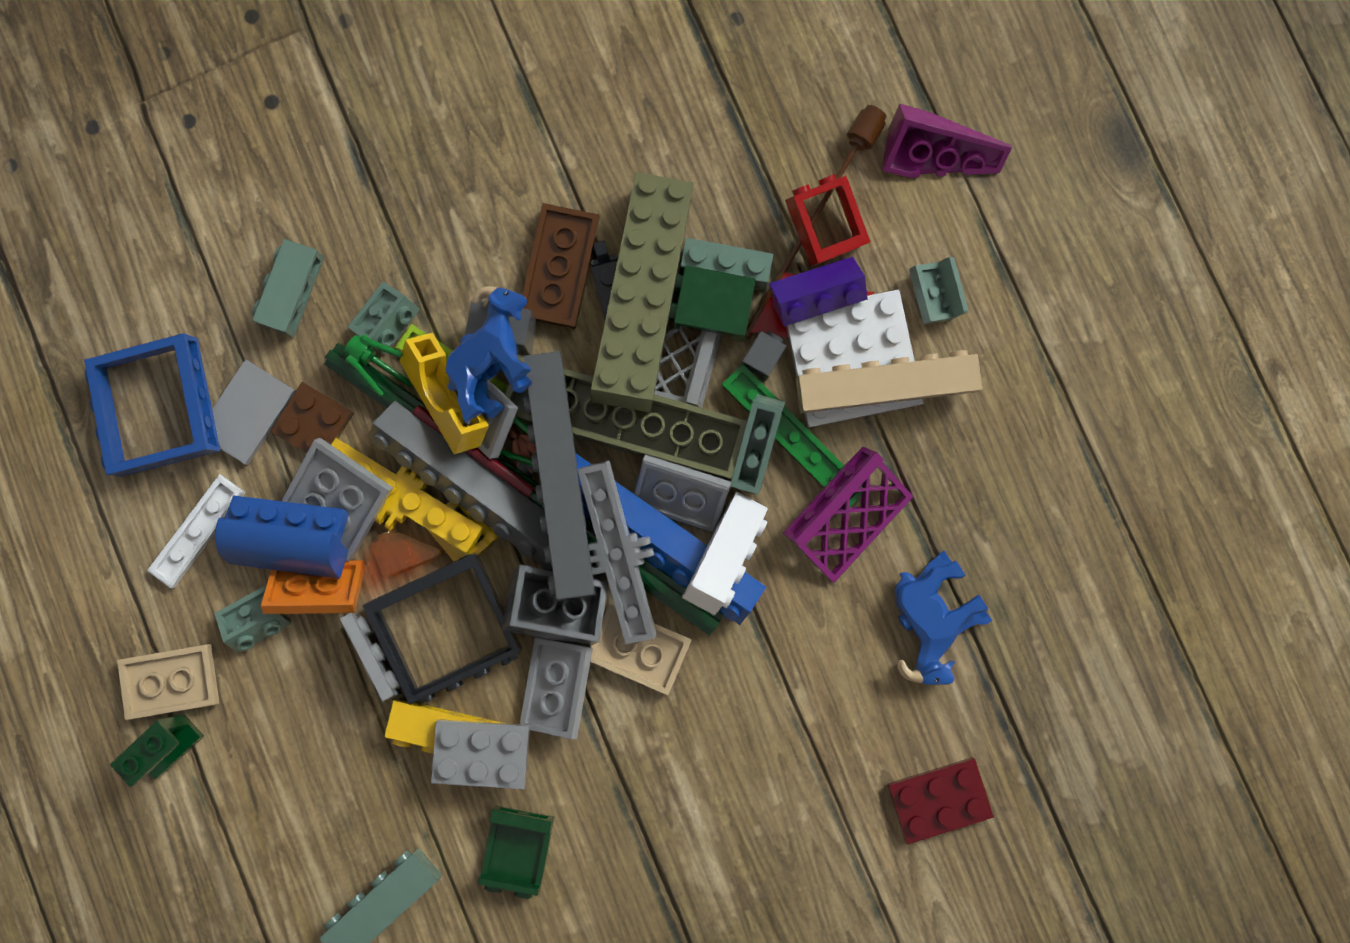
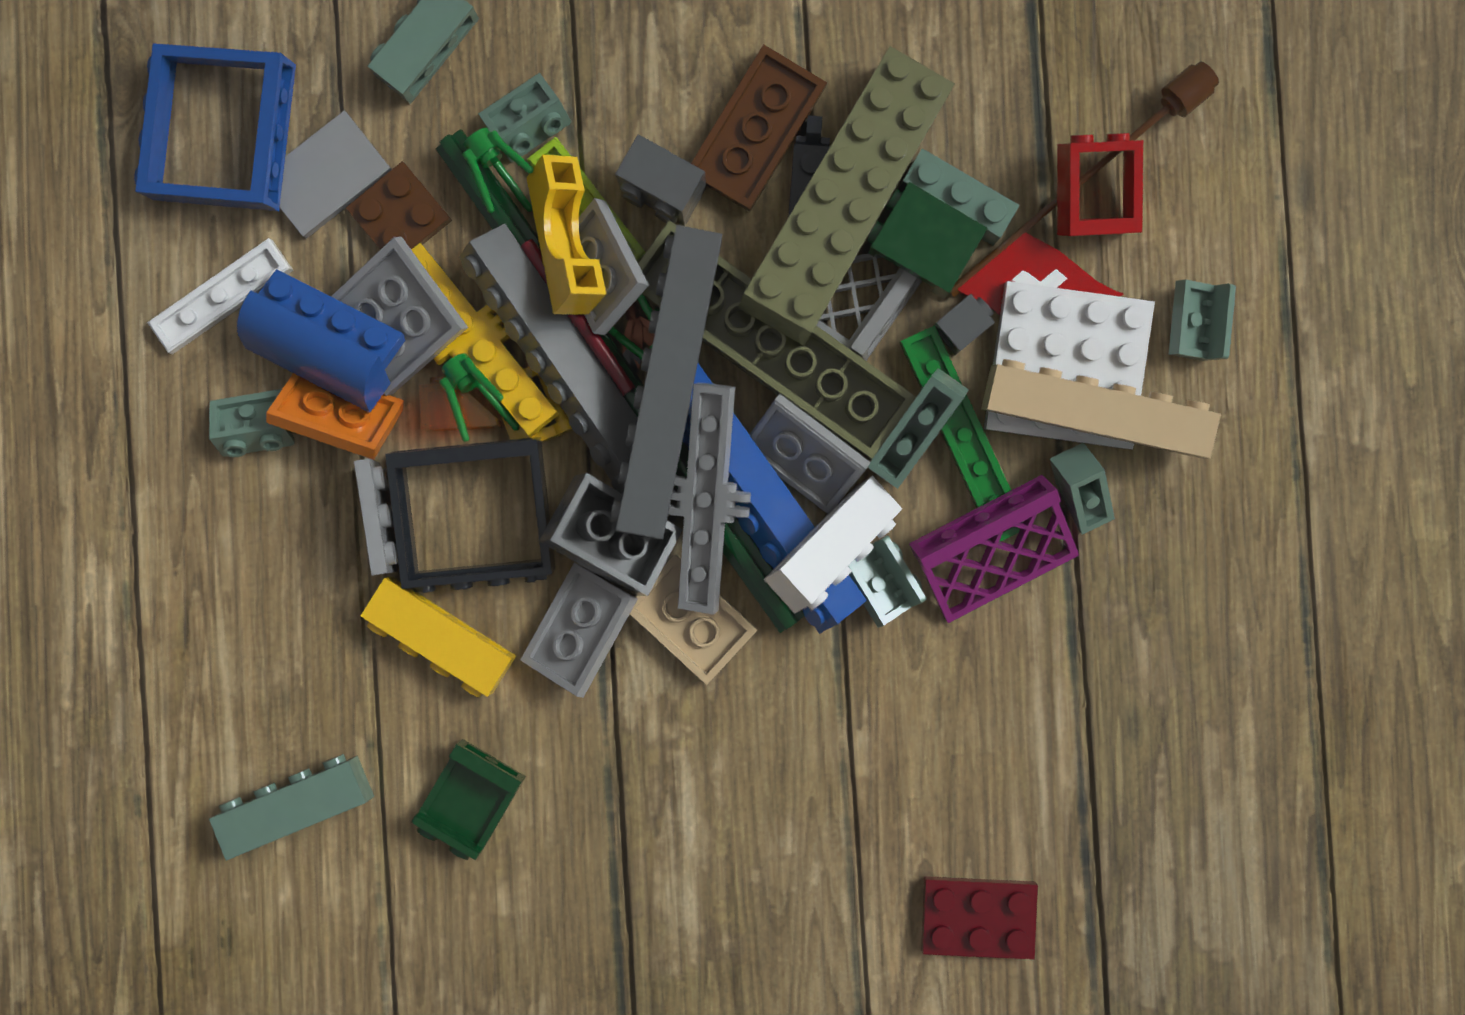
camera: 25 degrees right, 5 degrees up
dark green panel [110,714,204,787] -> none
tan plate [117,644,219,720] -> none
light grey plate [431,719,530,789] -> none
blue animal [446,286,532,424] -> none
dark purple brick [769,257,868,326] -> none
magenta wedge [882,103,1012,178] -> none
blue animal [894,550,992,685] -> none
none -> green plant [439,353,520,442]
none -> sand green bracket [848,536,927,628]
none -> sand green slope [1050,443,1115,535]

